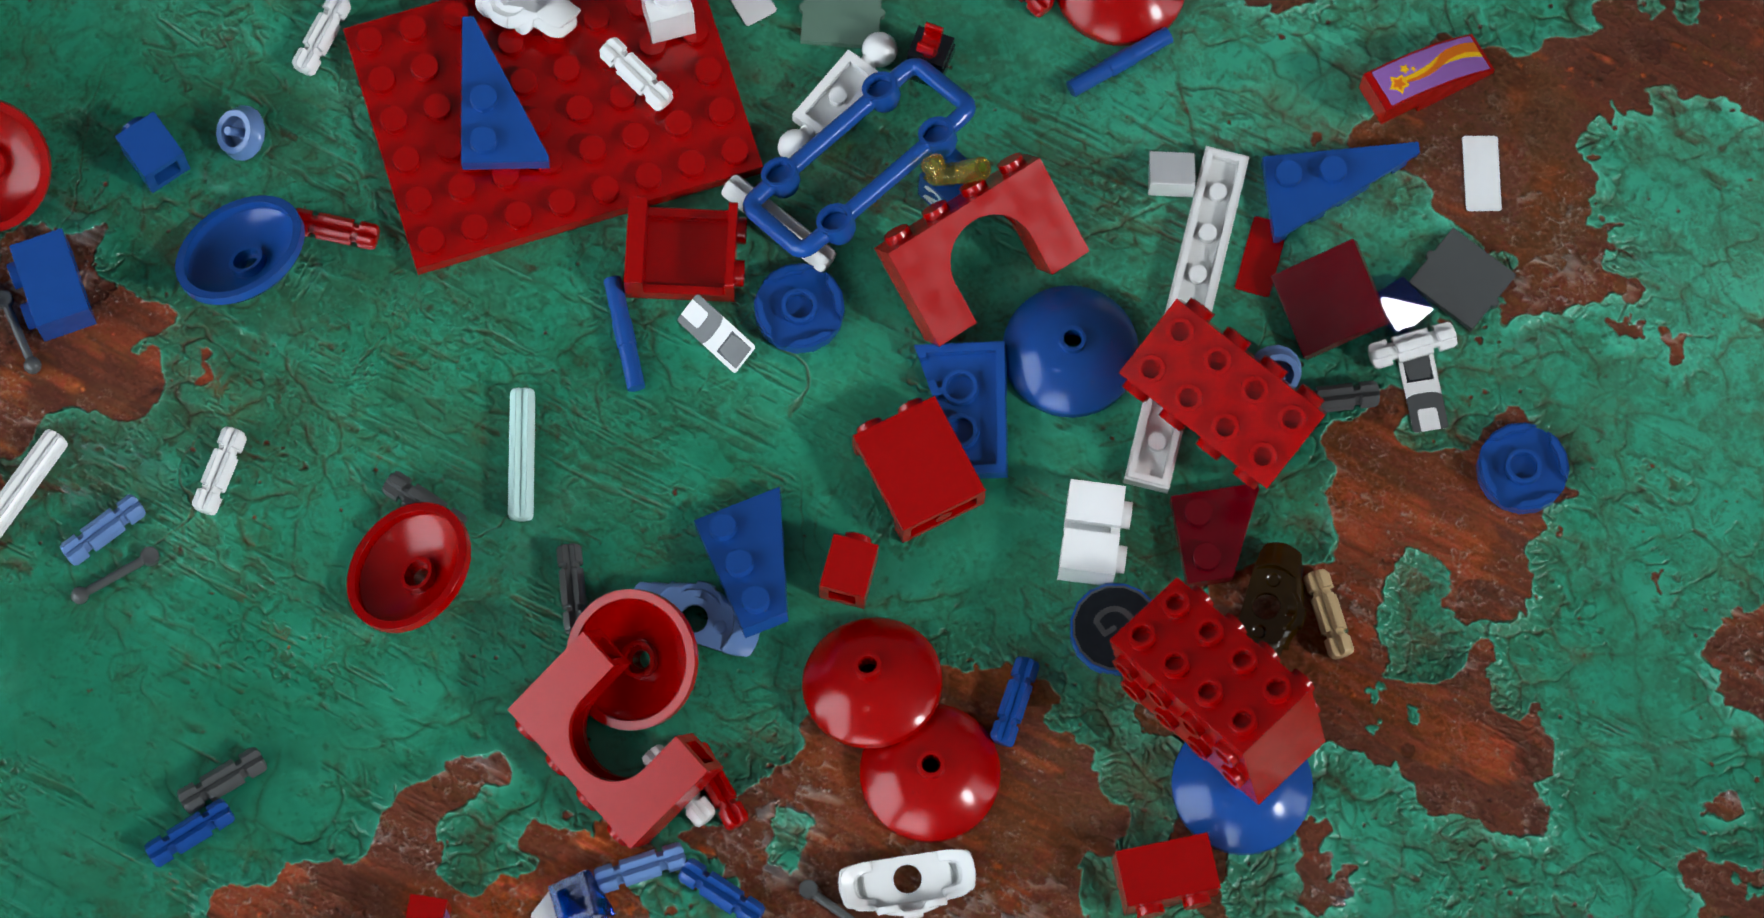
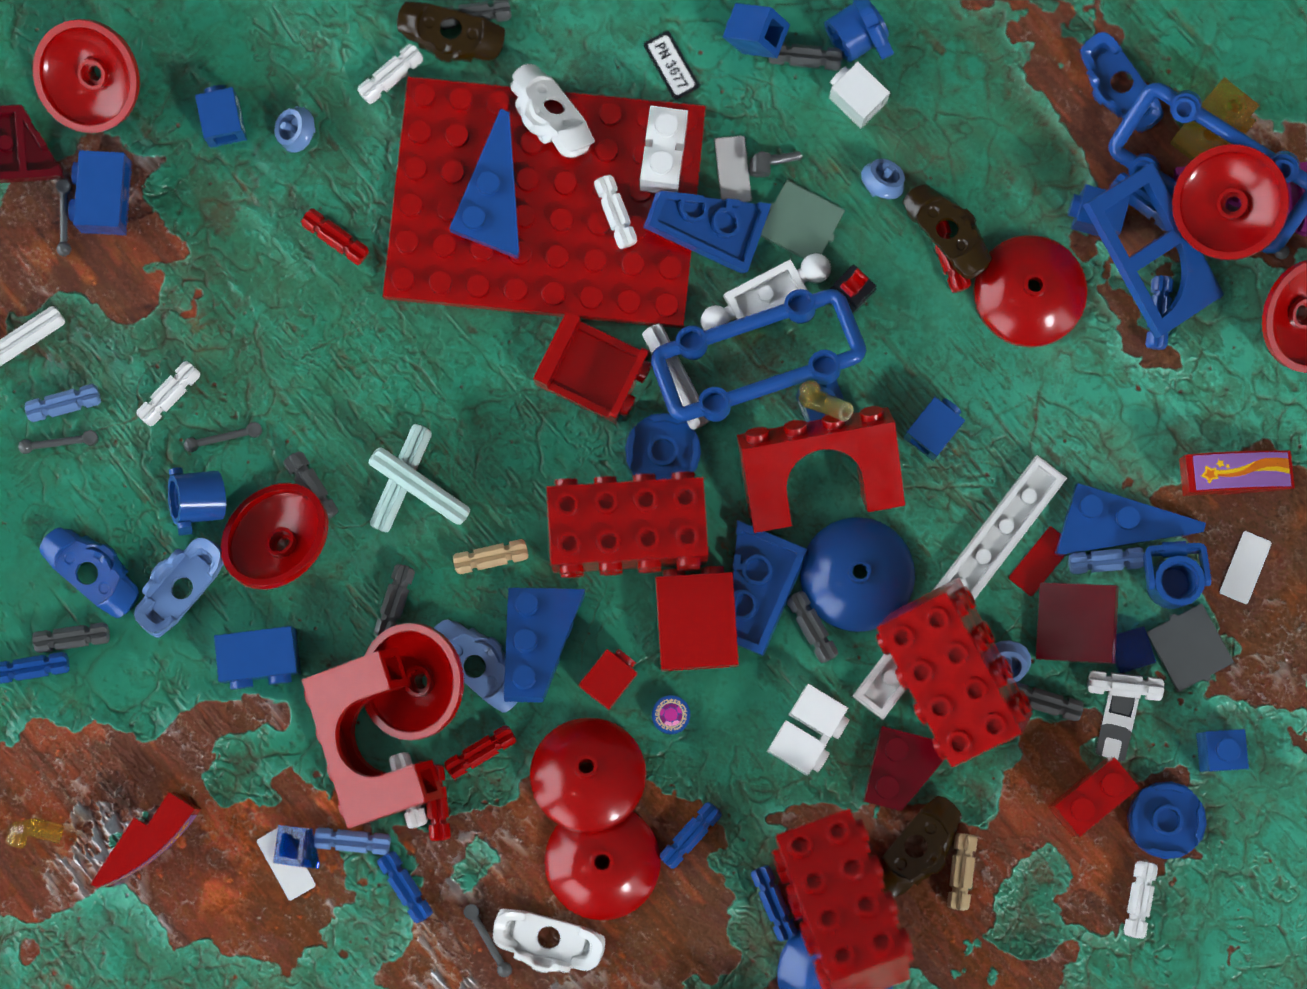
camera: 25 degrees right, 10 degrees up
blue dish [175,195,305,305] -> none
blue piece [603,276,646,392] -> none
sticker [678,294,755,373] -> none
blue piece [1066,27,1173,97] -> none
black tile [1070,583,1152,676] -> none
white slope [1148,151,1195,197] -> none
none -> blue piece [39,527,139,618]
none -> medium blue piece [134,538,224,638]
none -> blue piece [168,467,226,536]
none -> dark grey hinge [184,422,263,452]
none -> blue brick [214,626,301,690]
none -> light aqua axle [368,447,470,525]
none -> red axle [444,725,516,779]
none -> tan axle [453,539,529,574]
none -> red brick [546,471,708,578]
none -> blue wing [643,191,771,274]
none -> tile [652,695,690,734]
none -> blue axle [751,865,797,941]
none -> dark grey axle [787,591,838,663]
none -> blue brick [903,397,965,461]
none -> red brick [1047,757,1140,837]
none -> medium blue axle [1068,547,1144,574]
none -> white axle [1124,861,1158,939]
none -> blue piece [1143,541,1211,609]
none -> blue brick [1196,729,1249,772]

